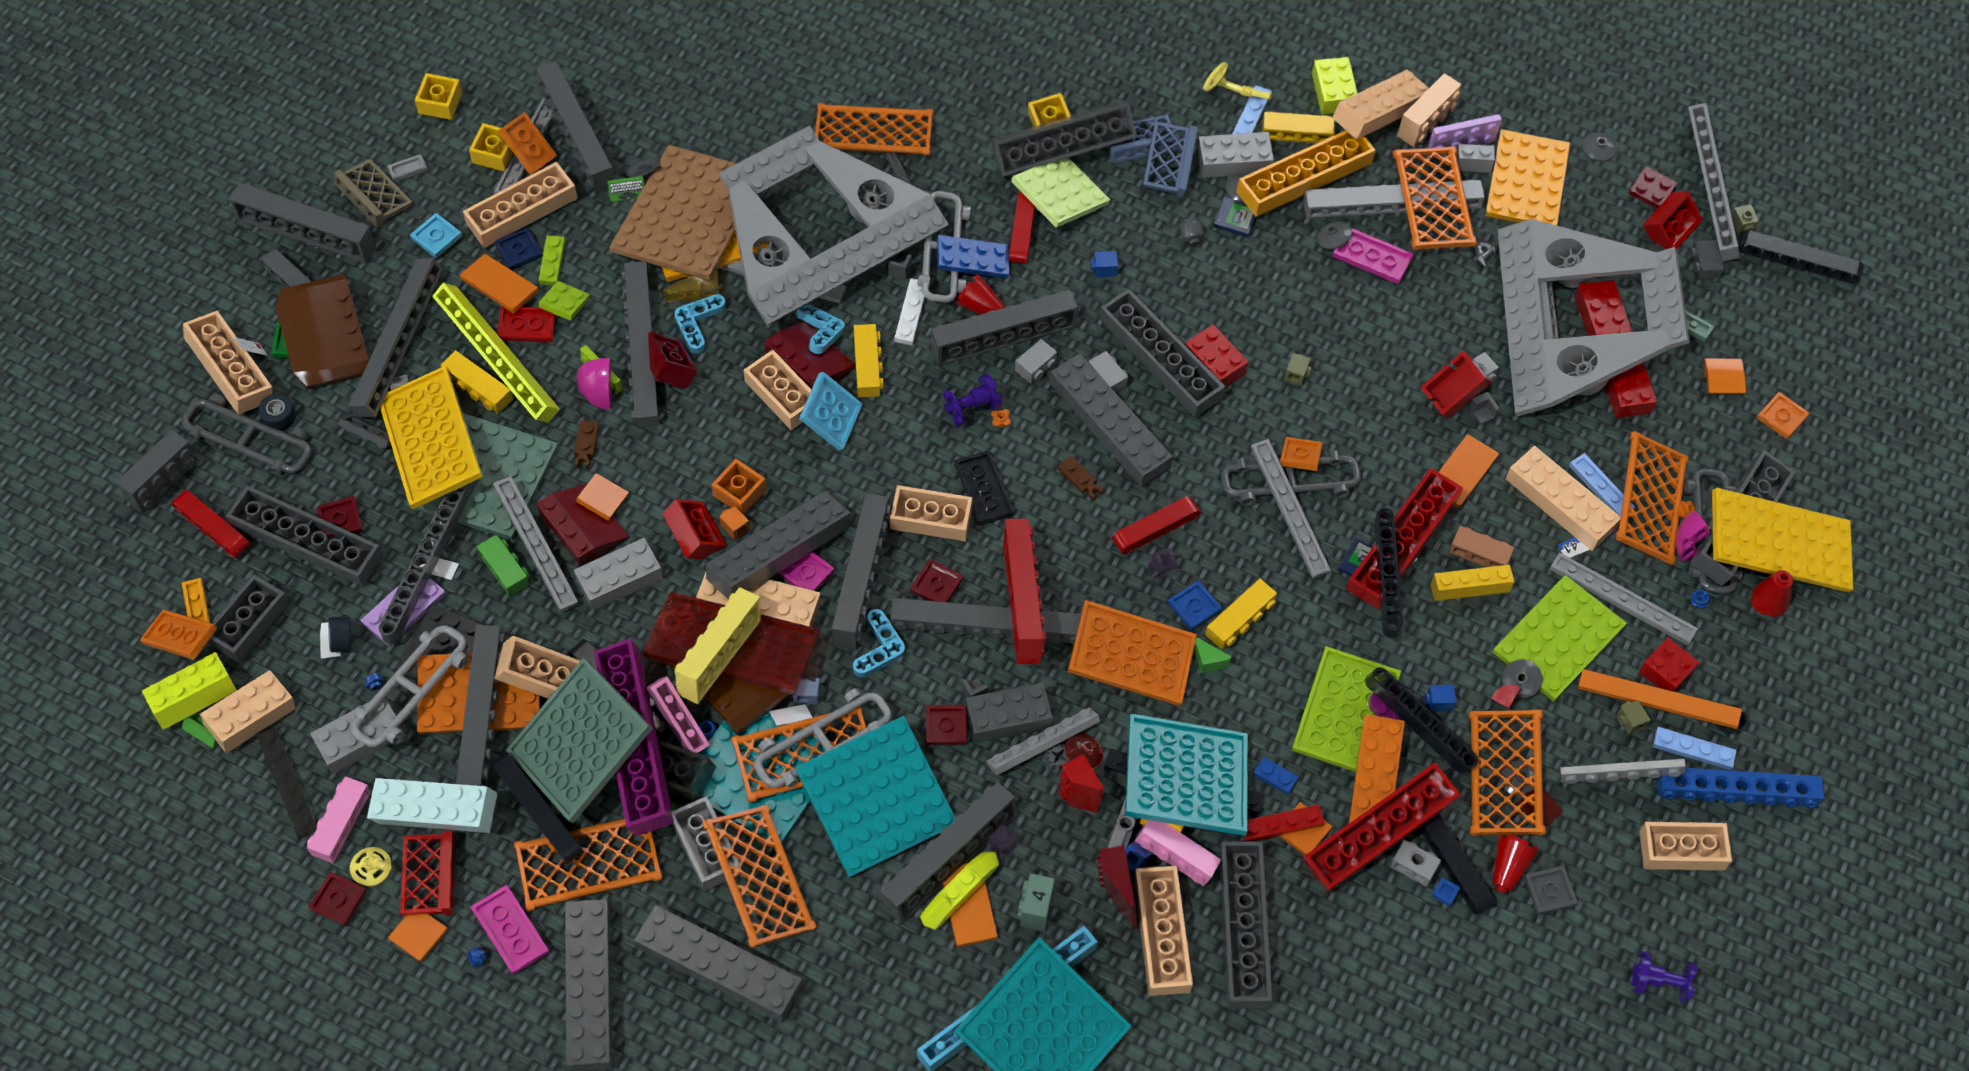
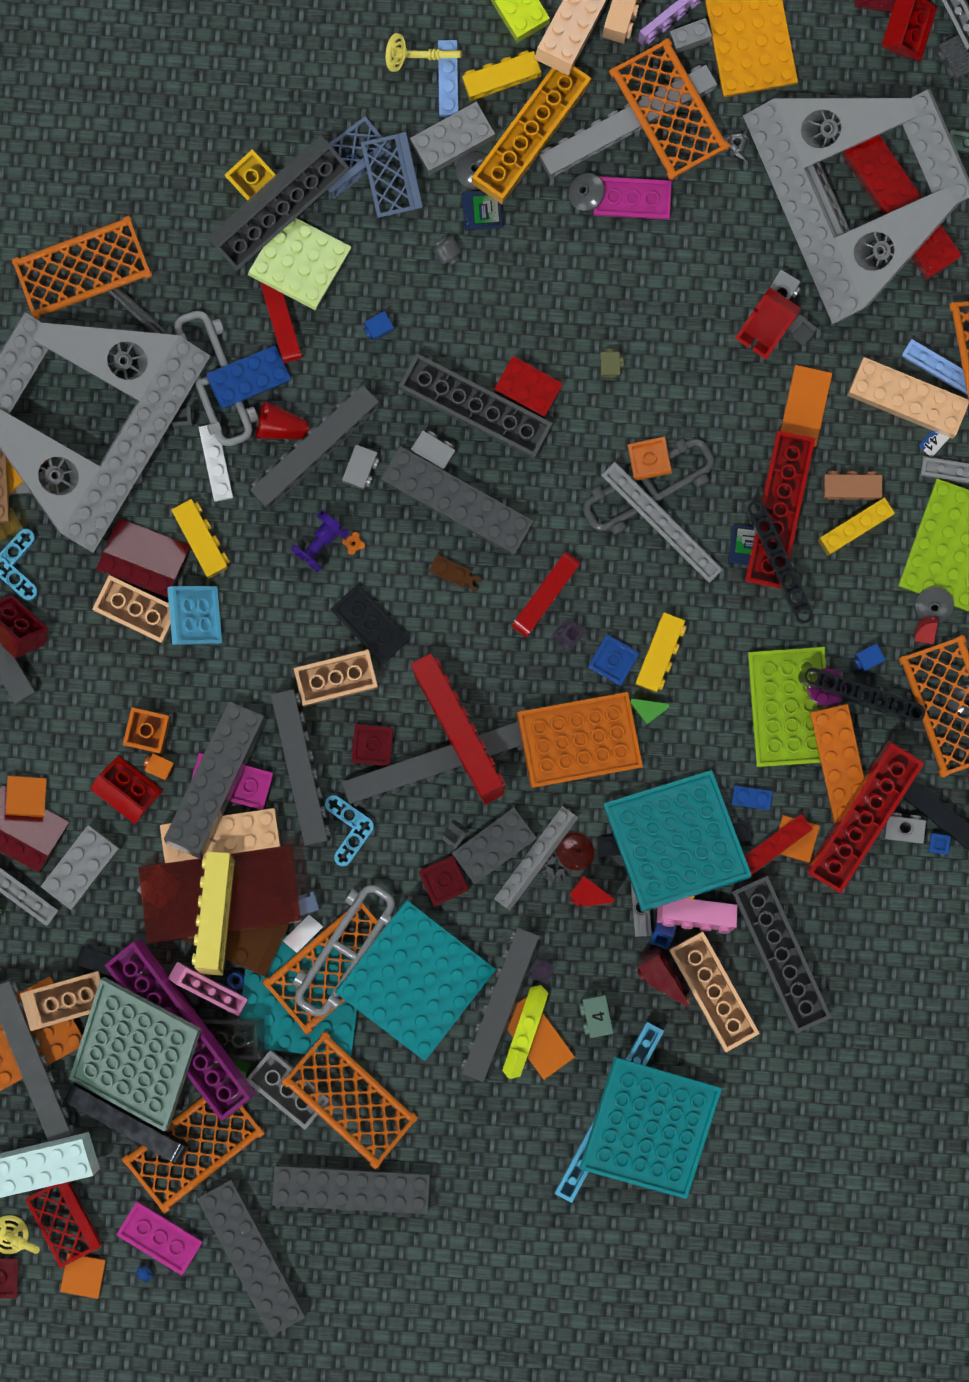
camera: 25 degrees left, 25 degrees up
medium azure beam [796,304,845,354] -> none

